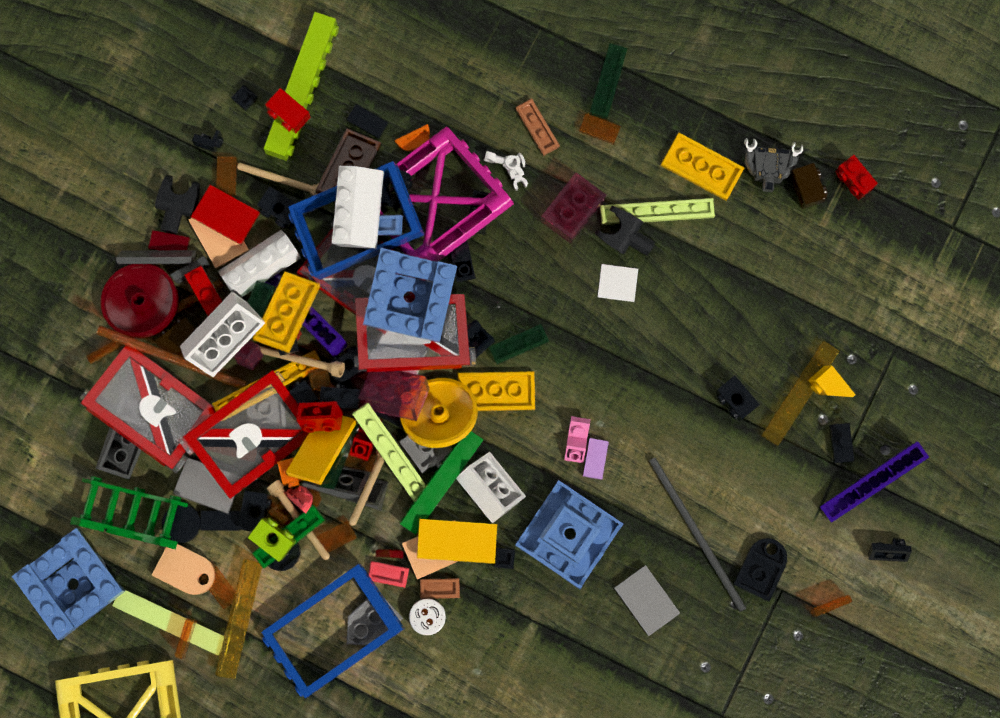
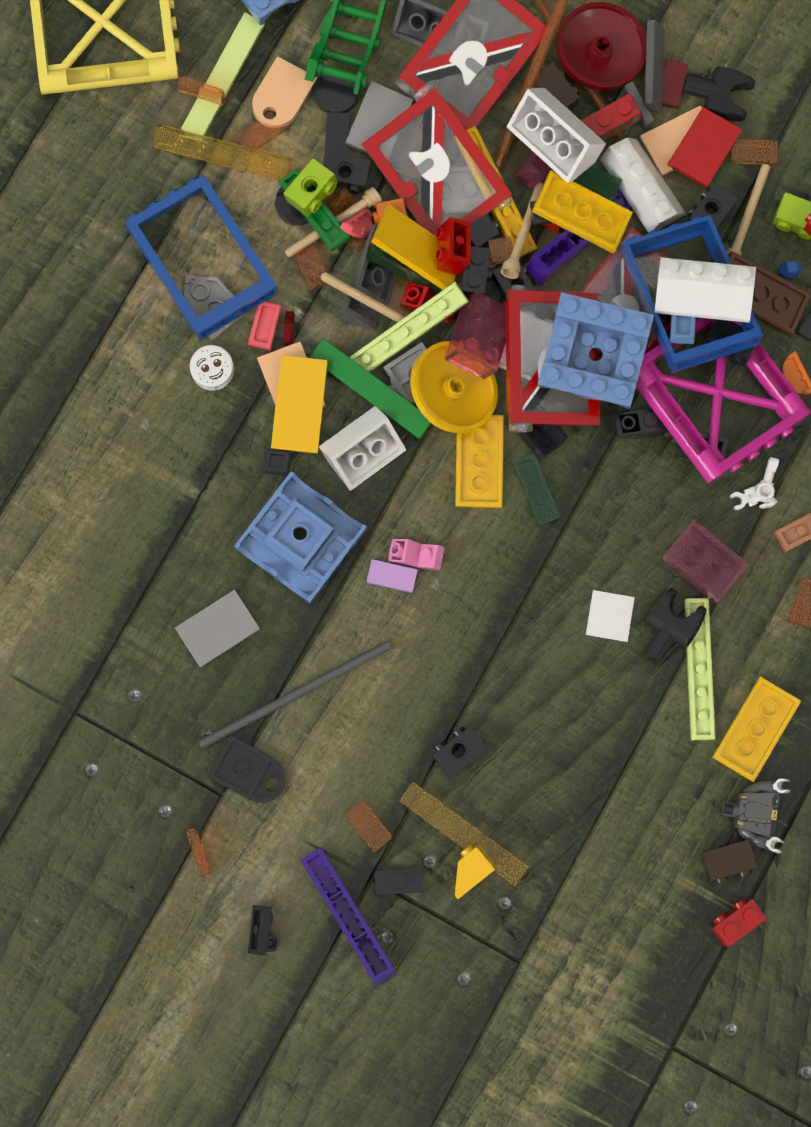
camera: 90 degrees right, 0 degrees up
black bracket [192,130,224,153] -> none
nougat tile [420,578,460,599] -> none
none -> clear orange tile [345,800,393,853]
none -> blue tile [778,261,802,278]

